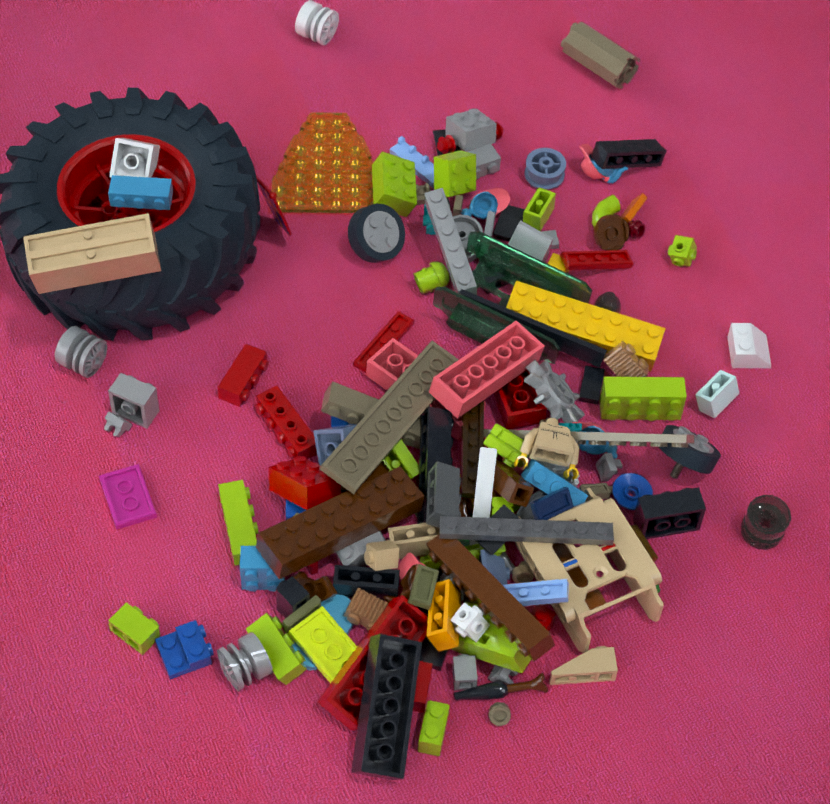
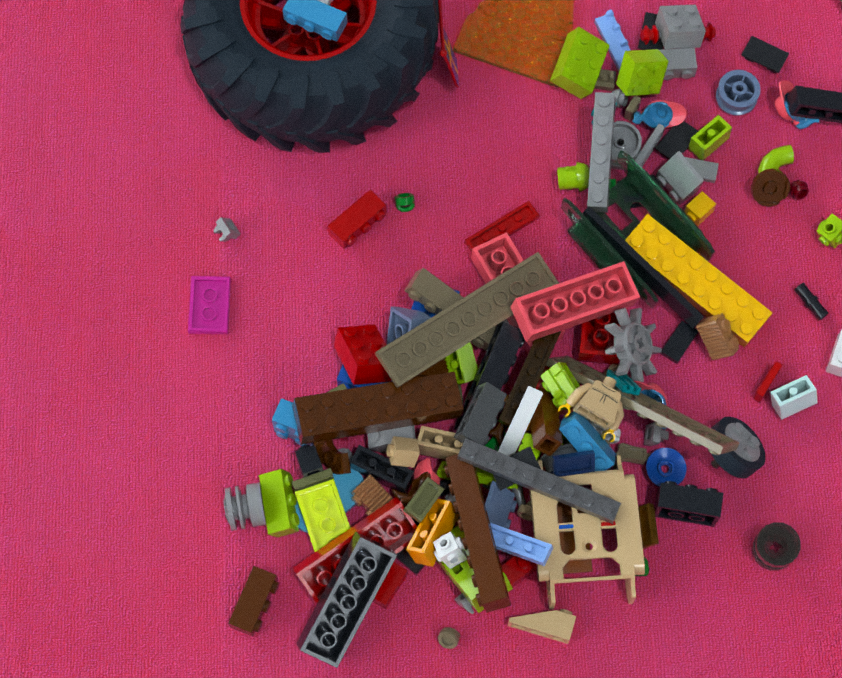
camera: 25 degrees right, 15 degrees up
tan brick [23,213,161,294] -> none
light grey wheel [54,326,107,378] -> none
light grey brick [108,373,160,429] -> none
lime brick [108,602,161,655] -> none
blue plate [155,620,214,680] -> none
lime brick [218,480,259,566] -> none
red brick [255,385,317,459] -> none
wheel [348,204,405,263] -> none
lime brick [418,700,450,756] -> none
light grey brick [452,654,478,691] -> none
black piece [454,672,548,701] -> none
red tile [560,250,634,270] -> none
clear smoke brick [594,292,621,313] -> none
lime brick [599,377,687,421] -> none
orange tile [620,193,647,223] -> none
none -> reddish brown brick [228,566,280,637]
none -> green tile [395,193,415,212]
none -> black piece [741,36,789,73]
none -> red tile [753,361,783,403]
none -> black pin [794,282,829,321]

